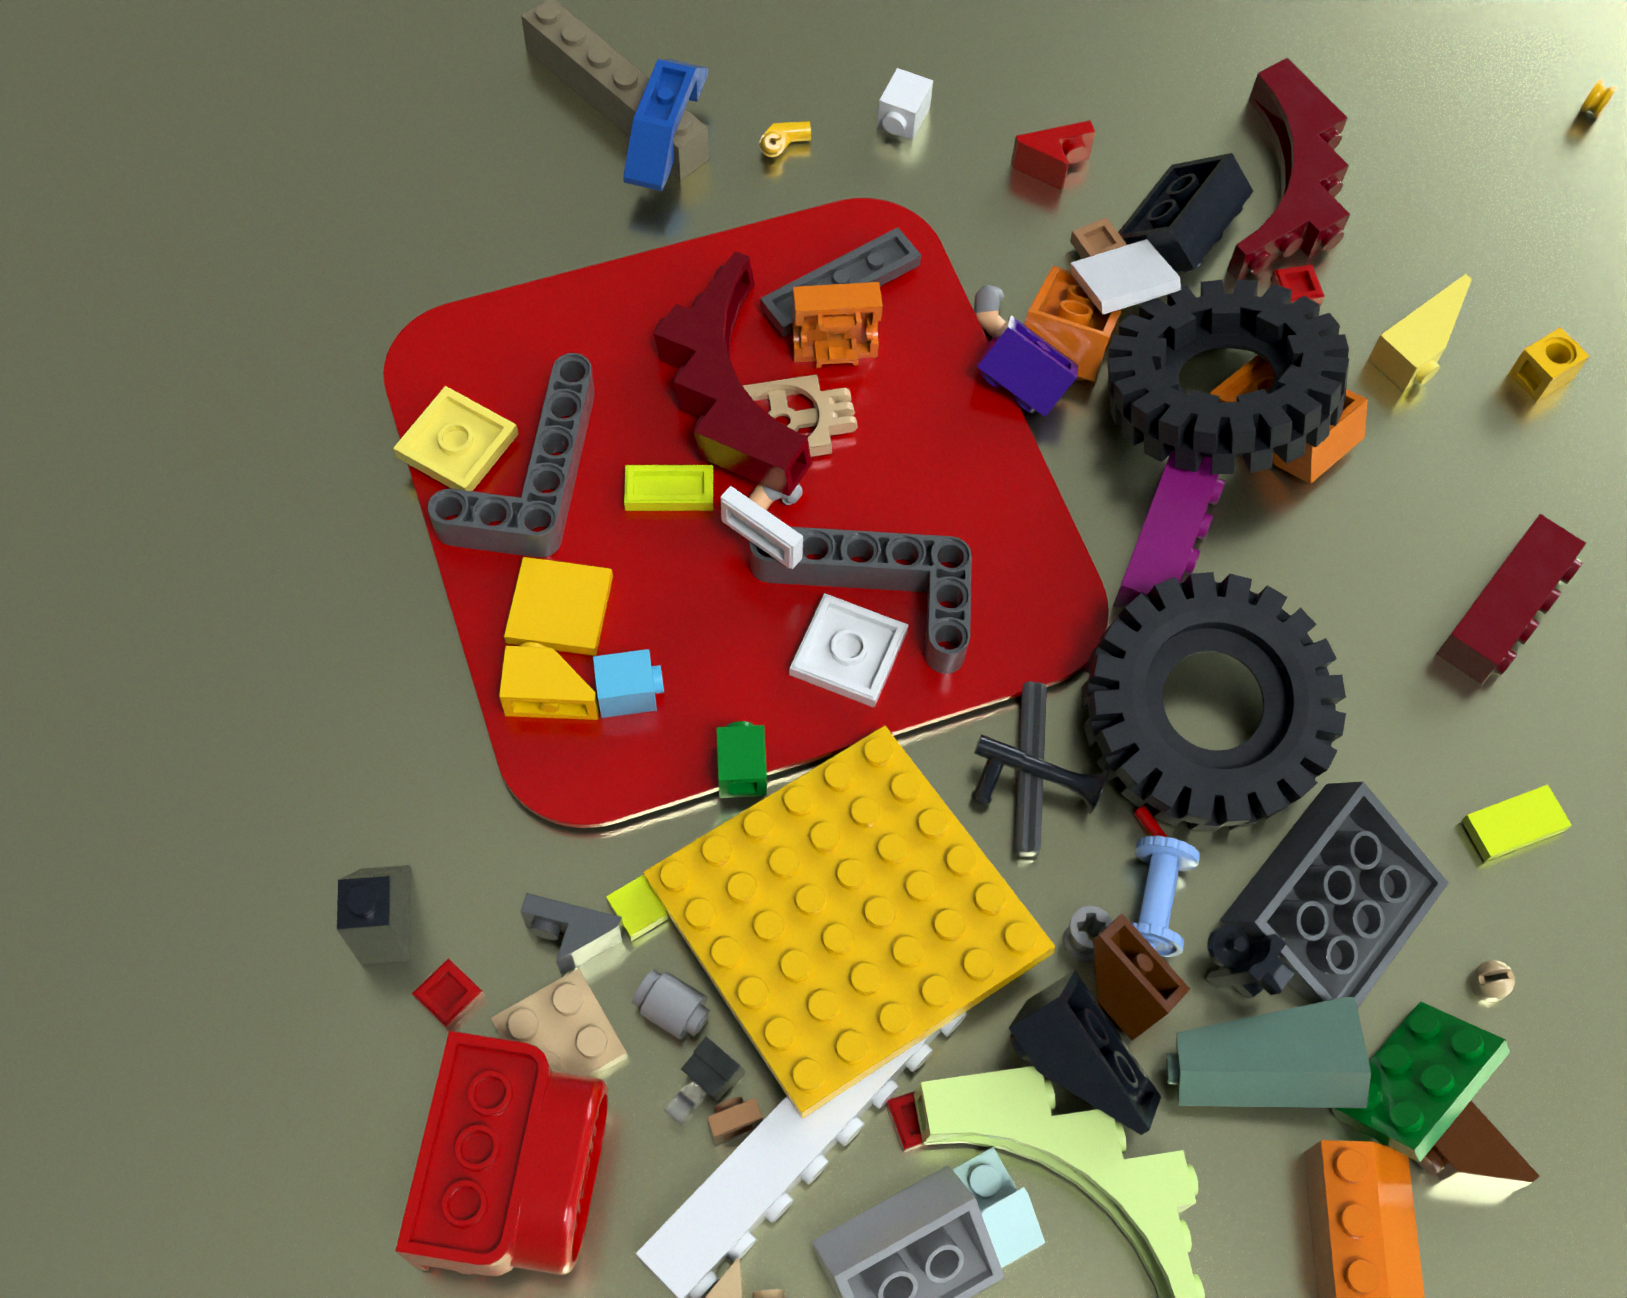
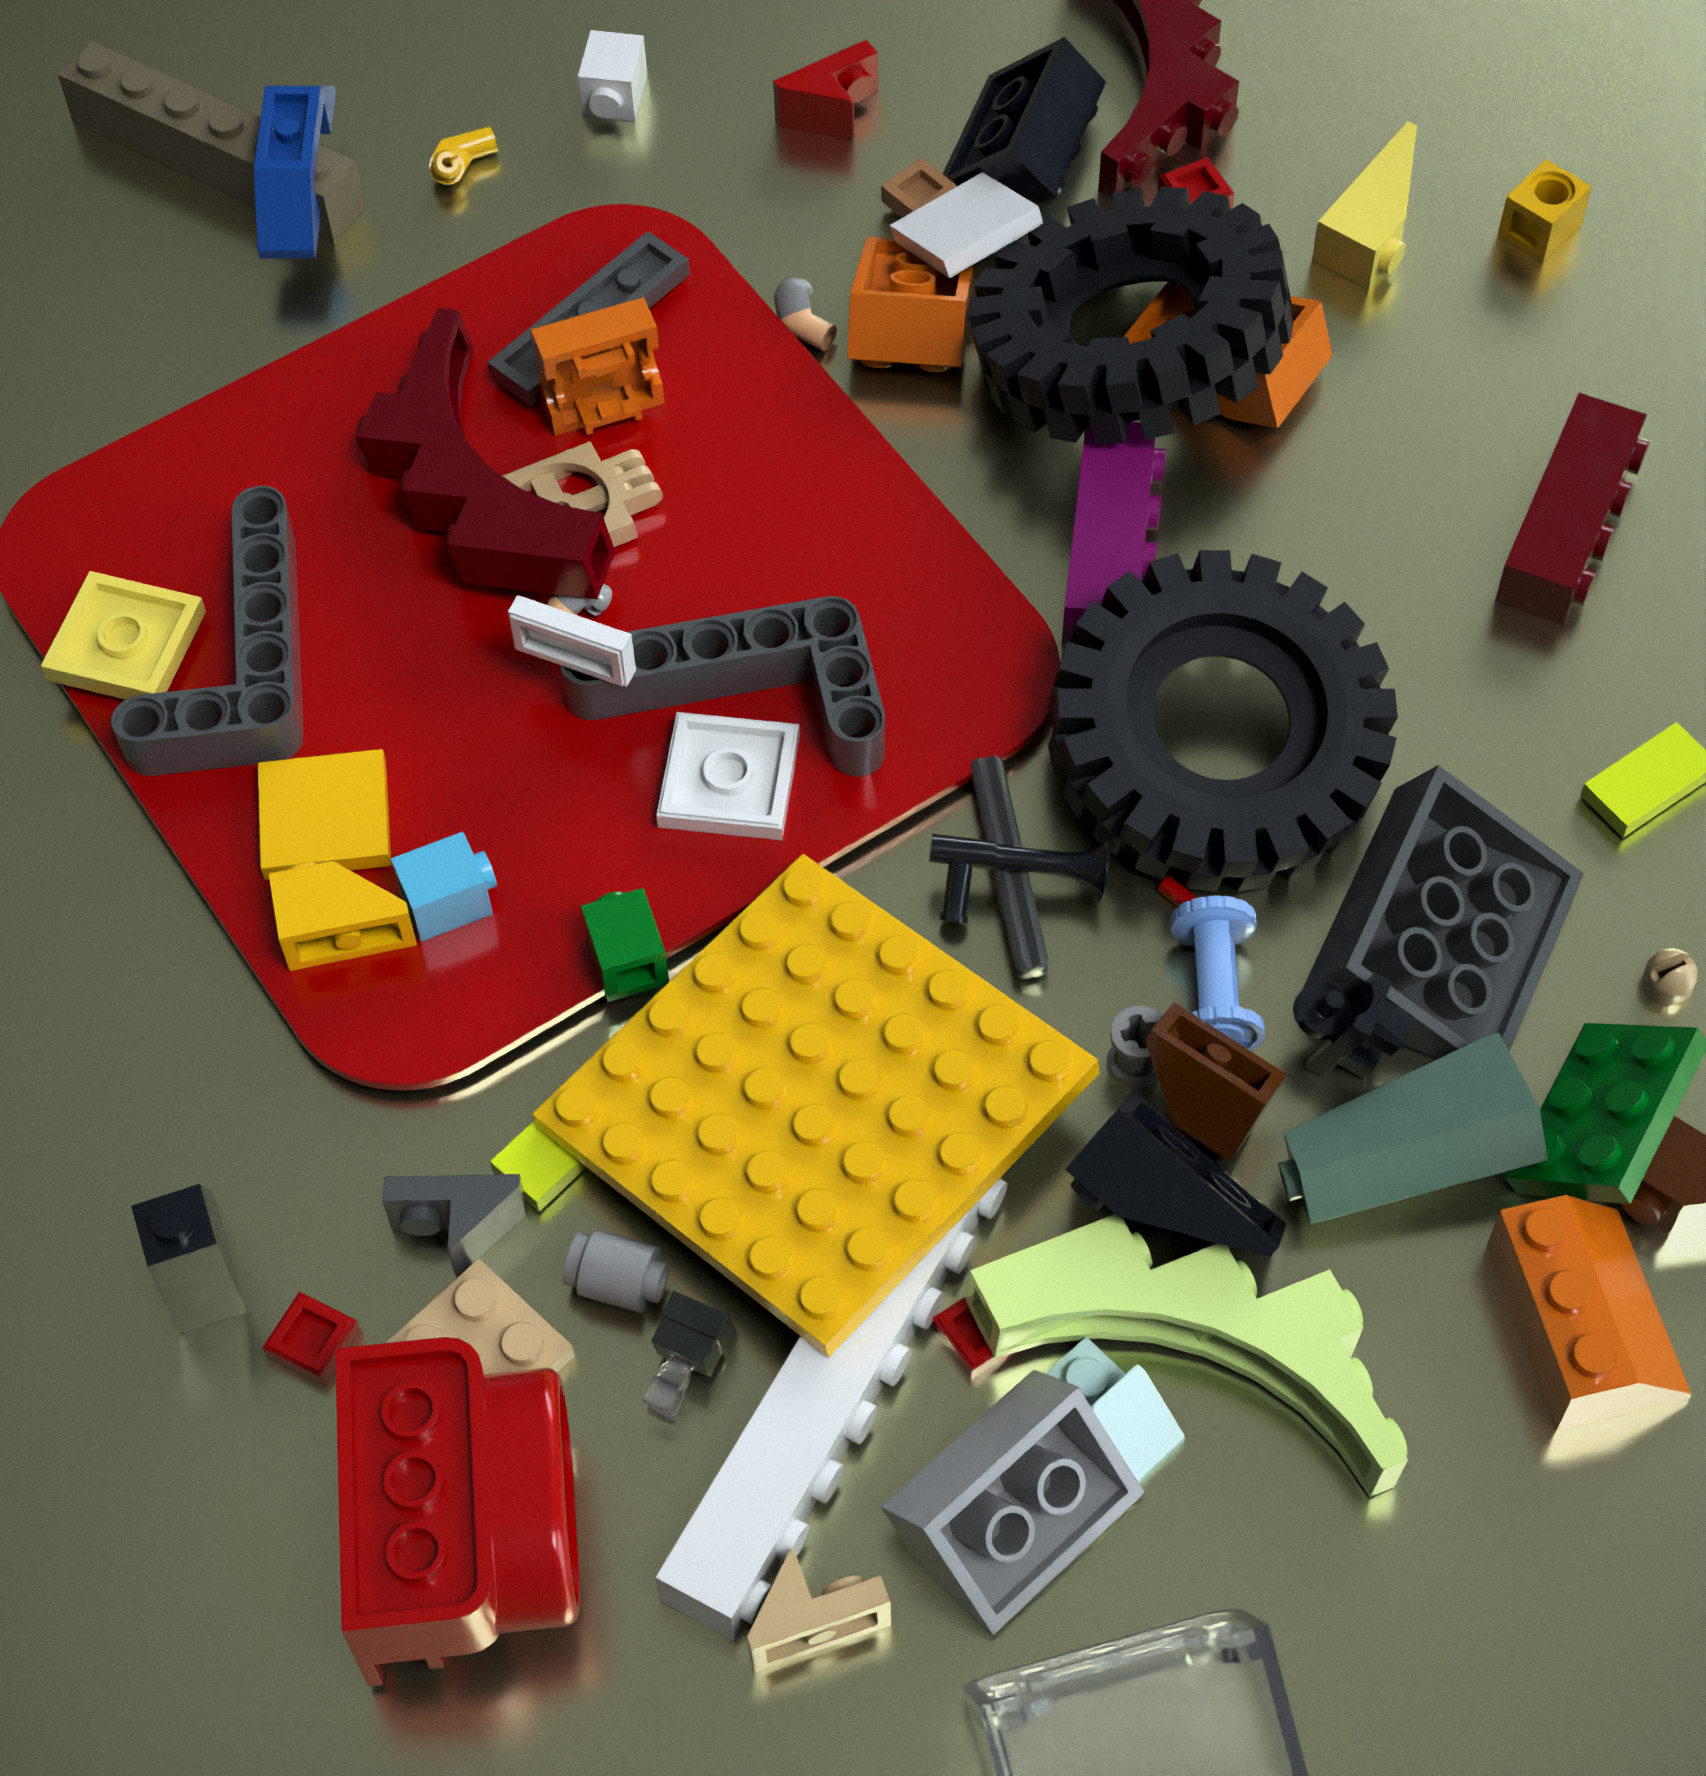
camera: 10 degrees left, 5 degrees down
neon yellow tile [624,465,713,511] -> none
medium nougat plate [707,1097,763,1147] -> none
dark purple brick [977,315,1078,417] -> none

